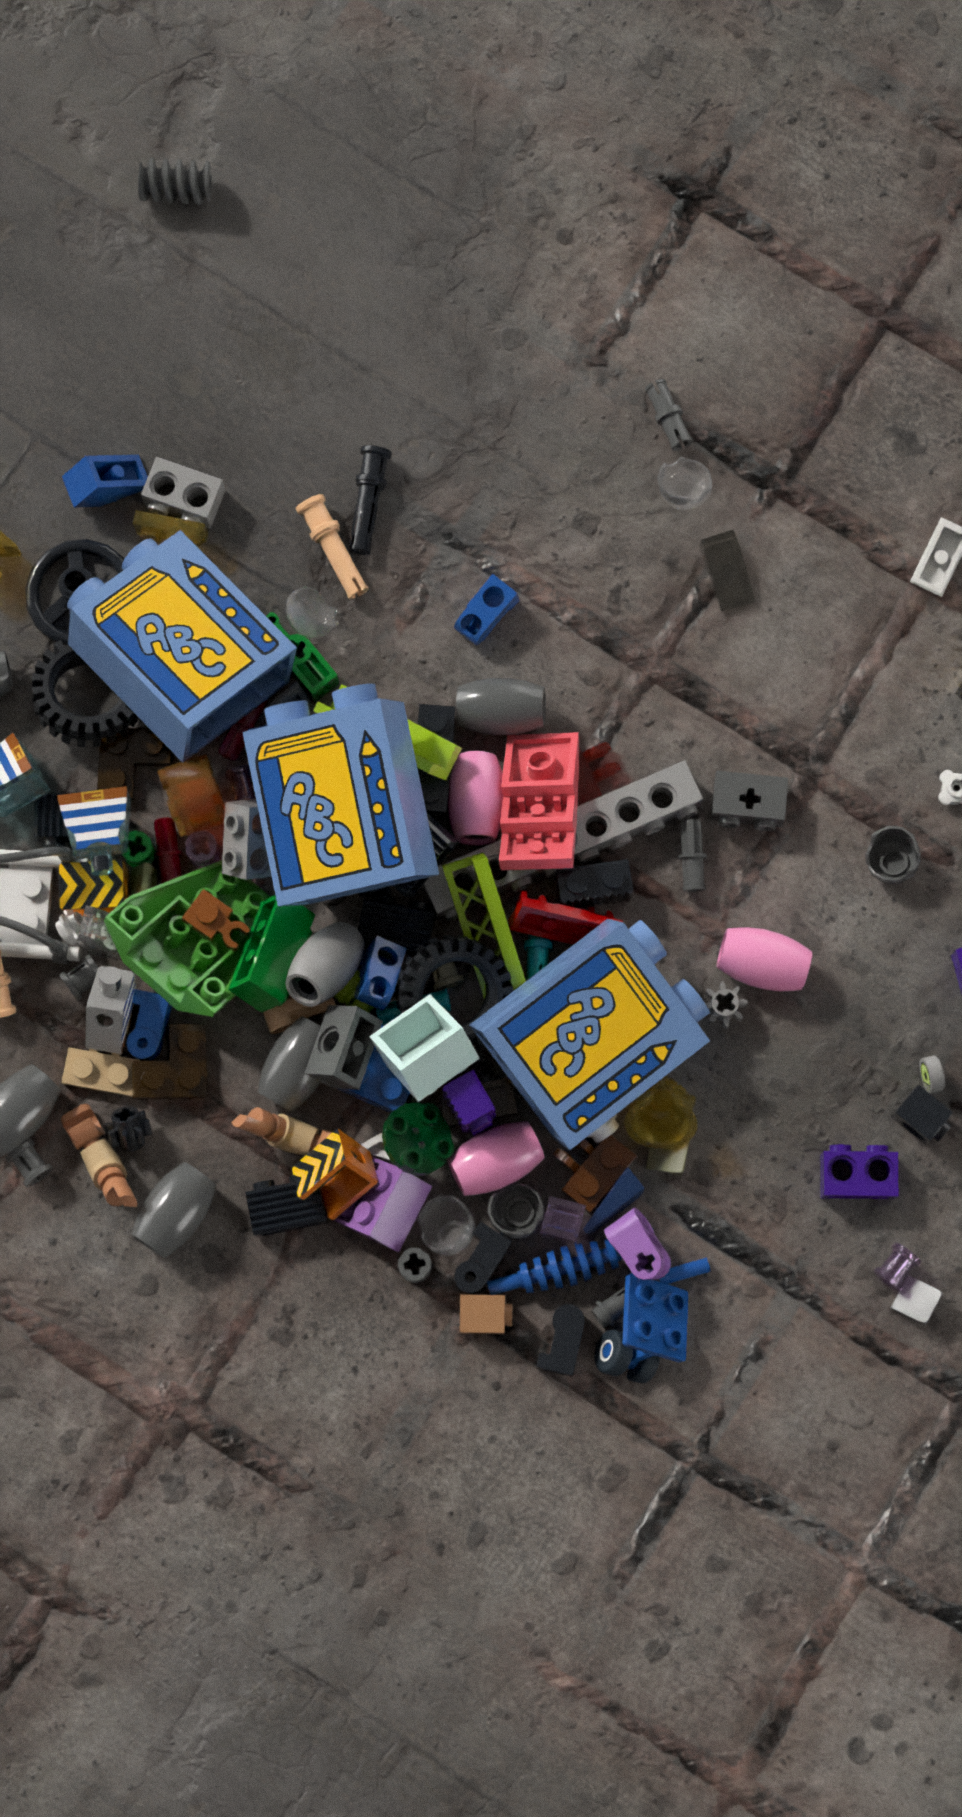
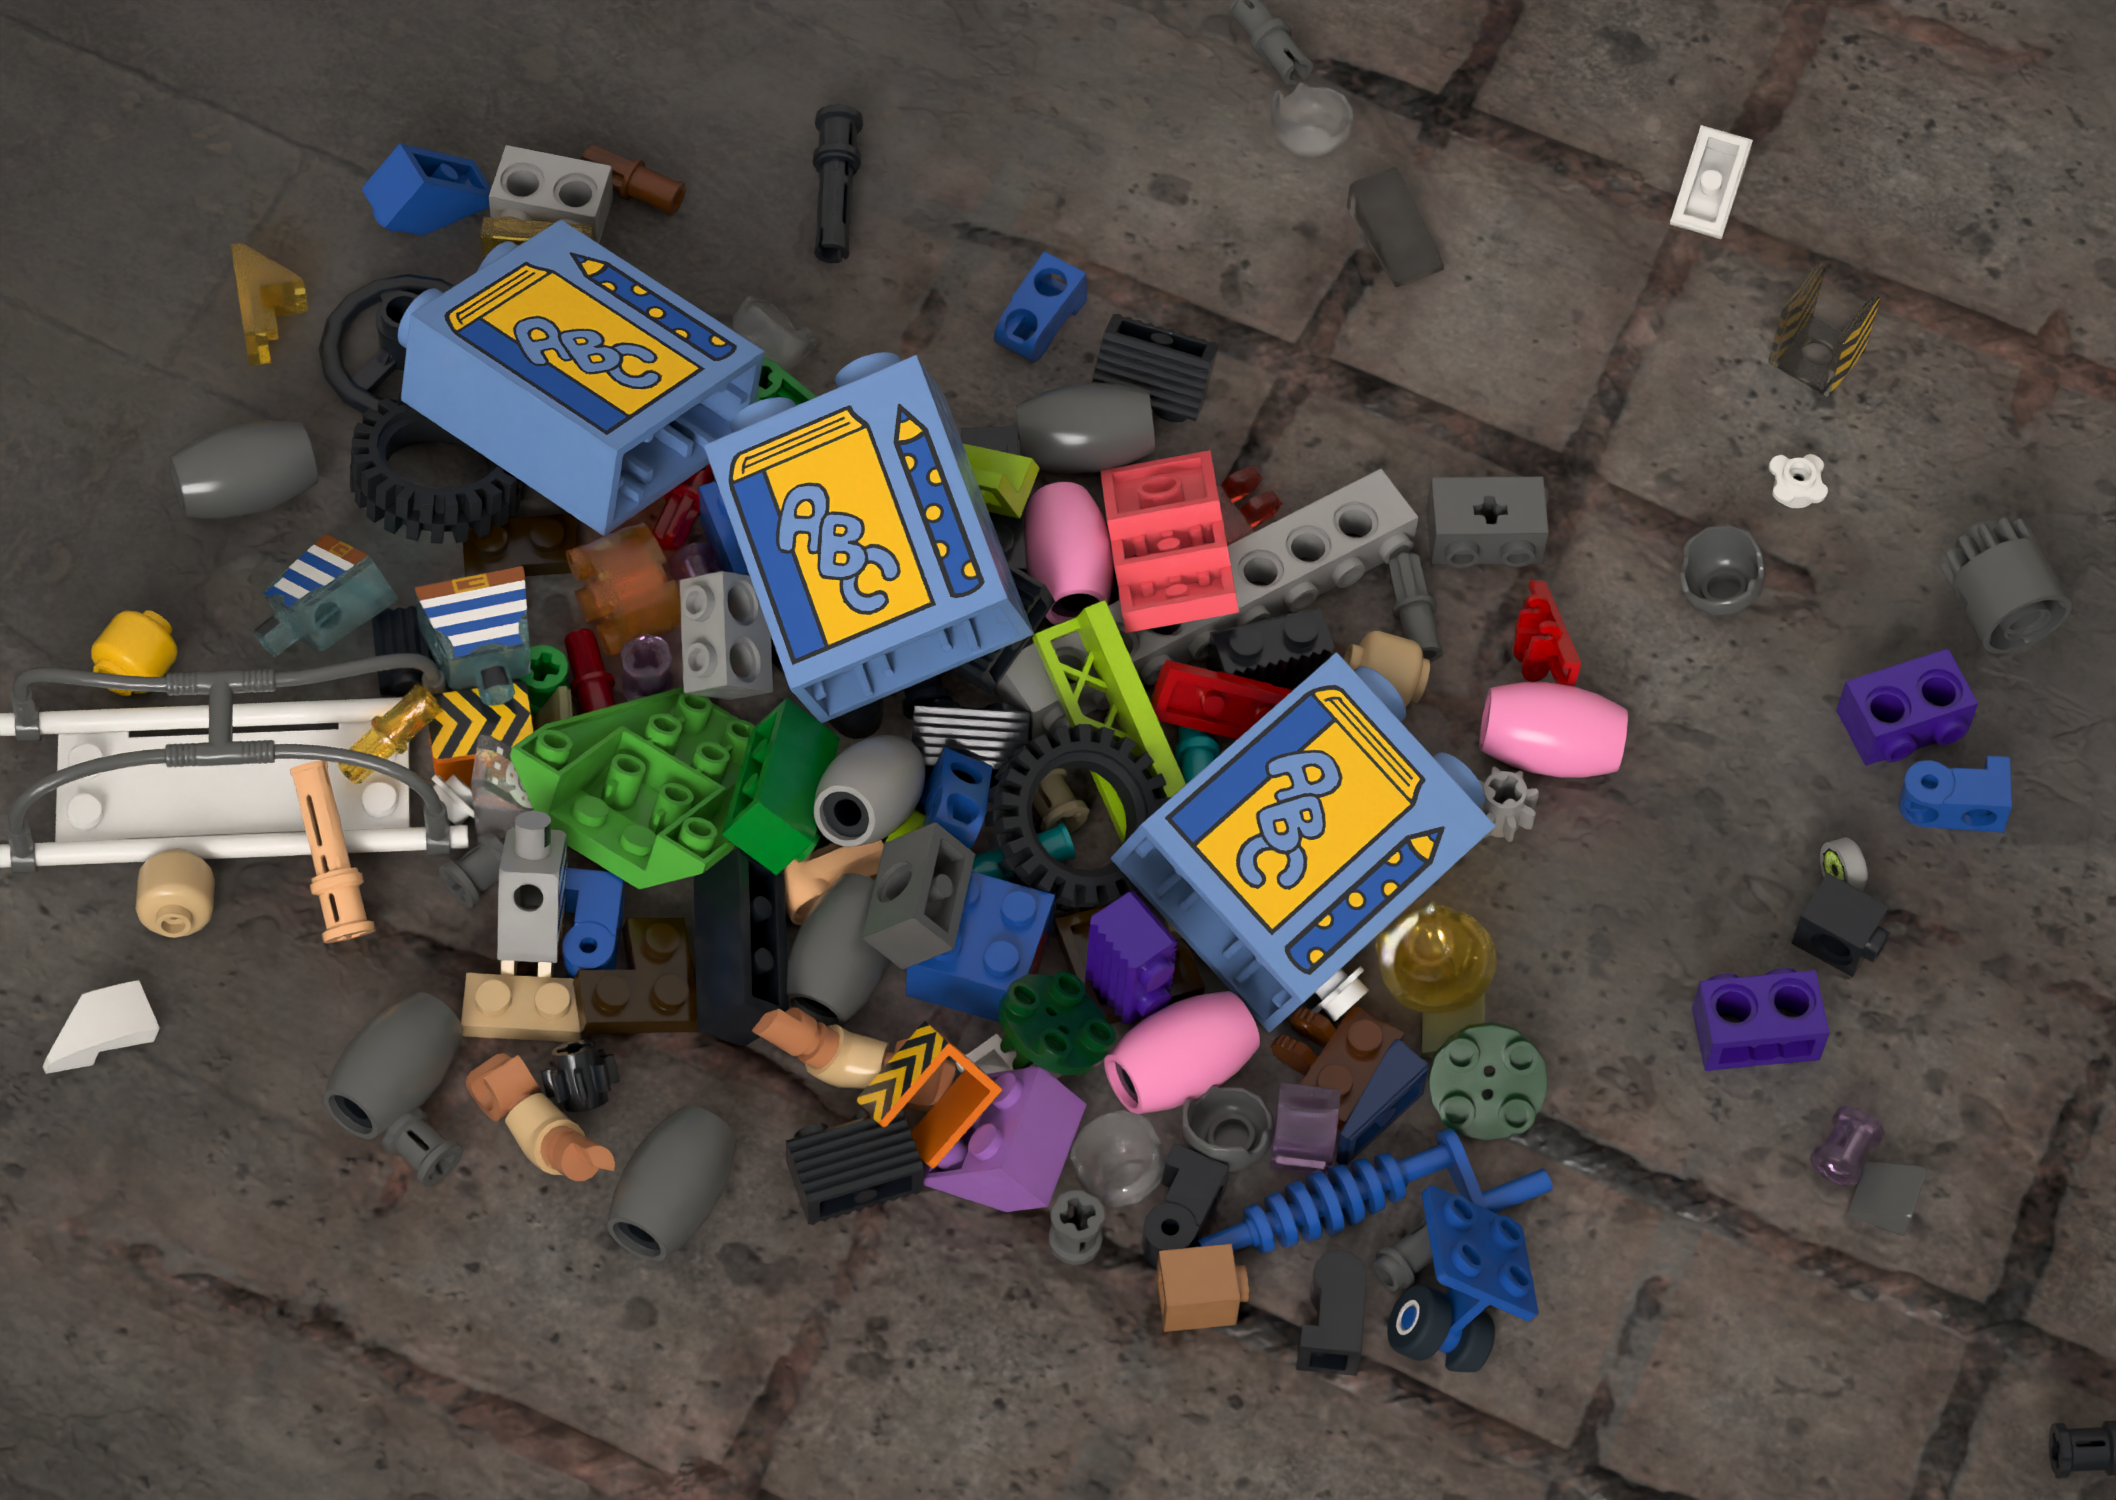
camera: 15 degrees left, 20 degrees down
dark orange plate [182,889,250,951] -> none
light nougat pin [296,494,369,600] -> none
light aqua piece [369,994,480,1102] -> none
medium lavender piece [604,1207,671,1279] -> none
none -> clear yellow axle [338,684,442,784]
none -> reddish brown axle [581,145,686,216]
none -> black brick [693,847,789,1047]
none -> black brick [1092,314,1219,422]
none -> tan head [1343,631,1430,708]
none -> dark green plate [1428,1022,1548,1140]
none -> red piece [1513,580,1581,687]

